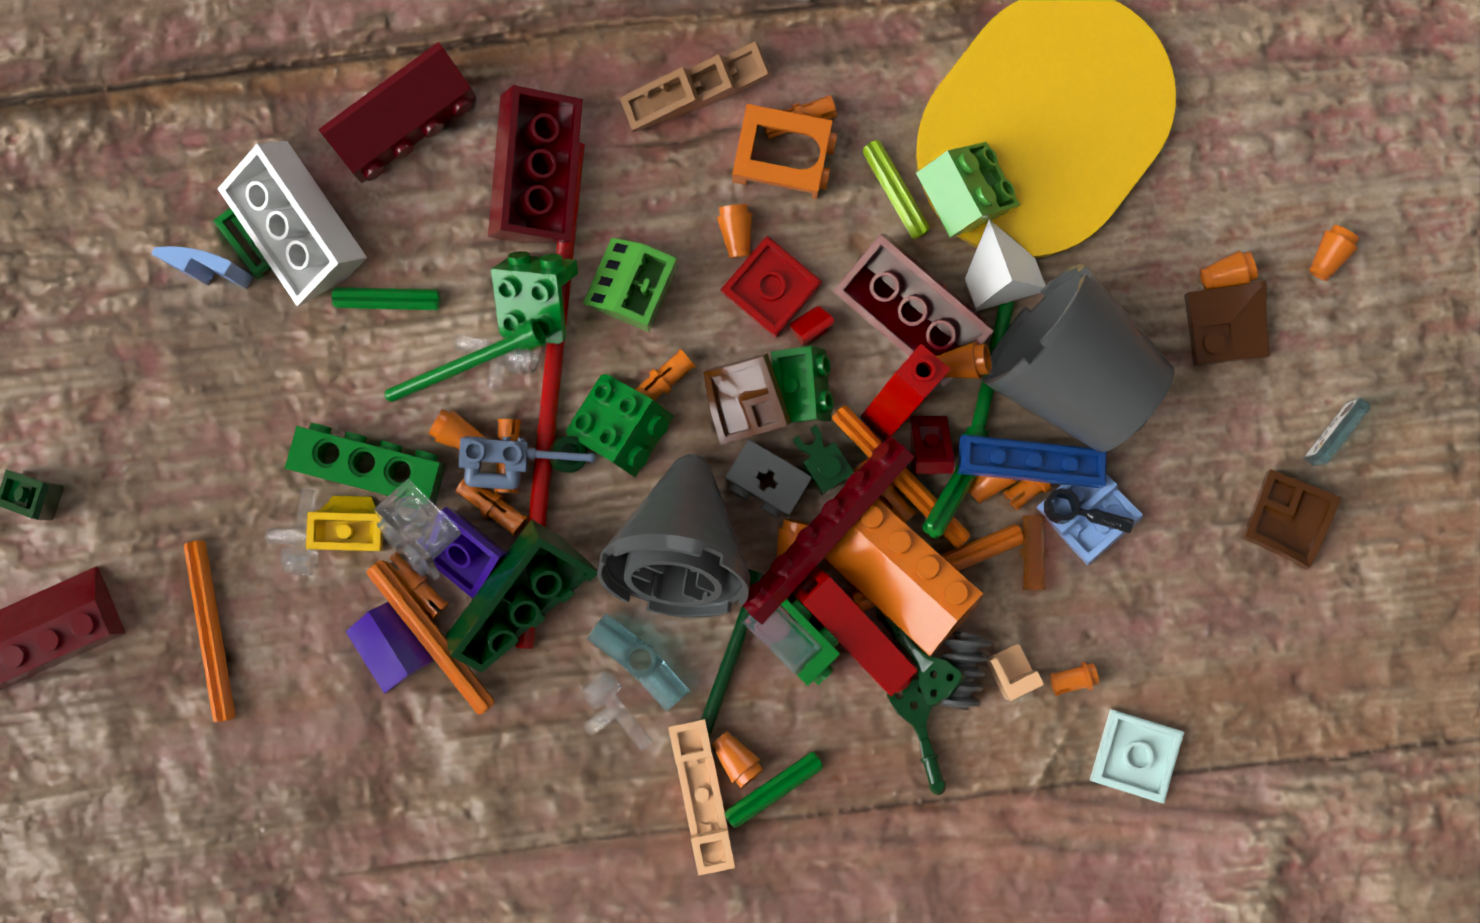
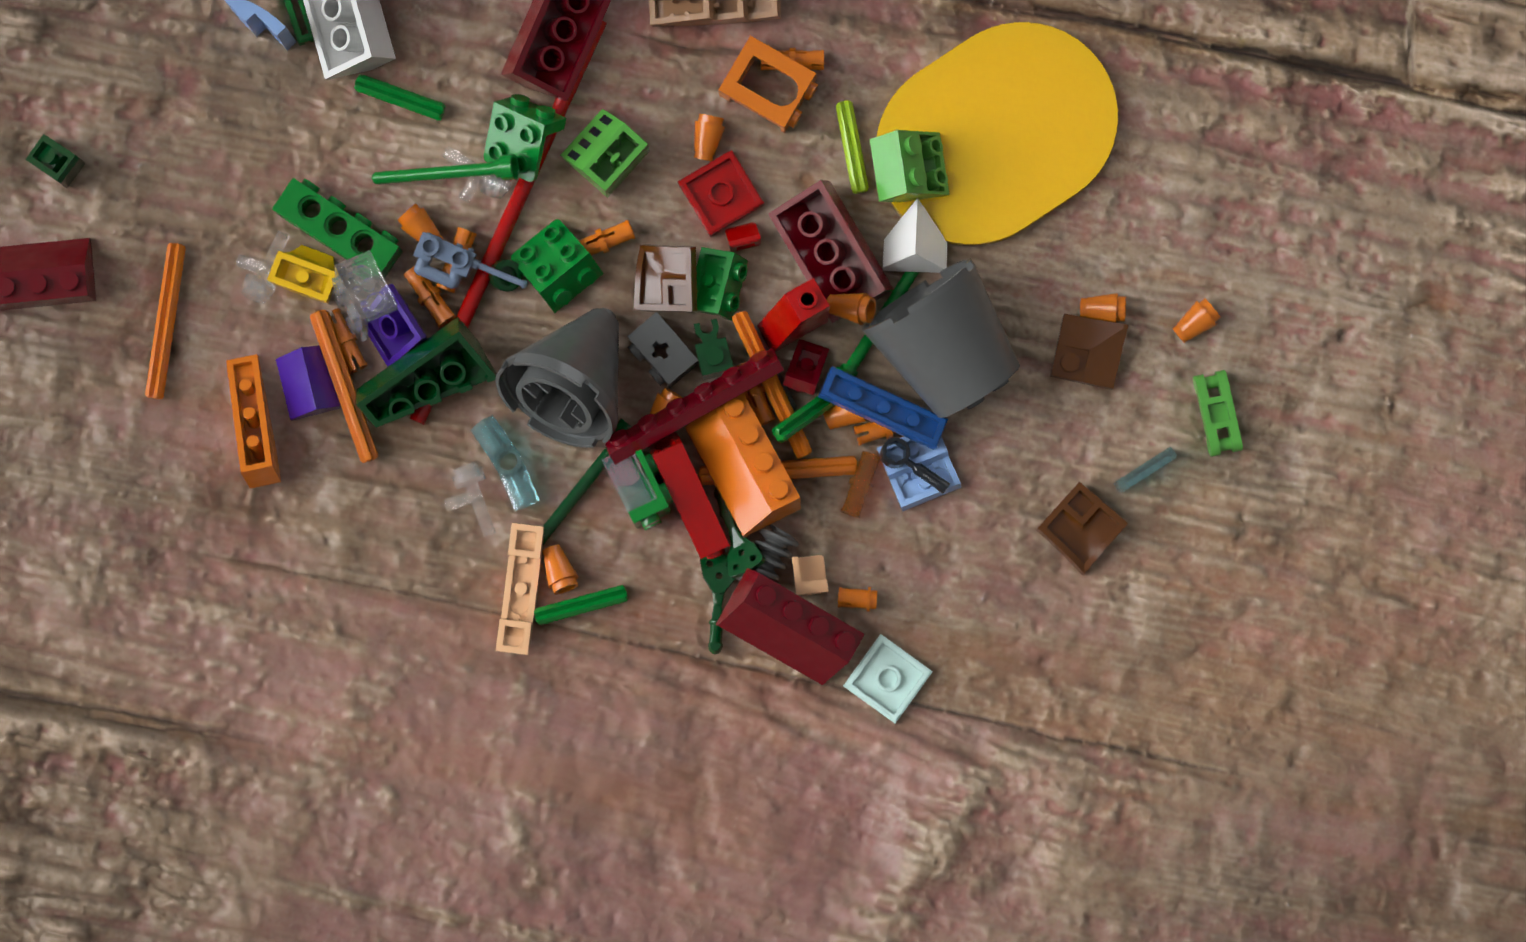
camera: 20 degrees right, 0 degrees up
none -> orange slope [226,354,281,489]
none -> dark red slope [716,568,865,685]
none -> bright green plate [1193,370,1243,457]

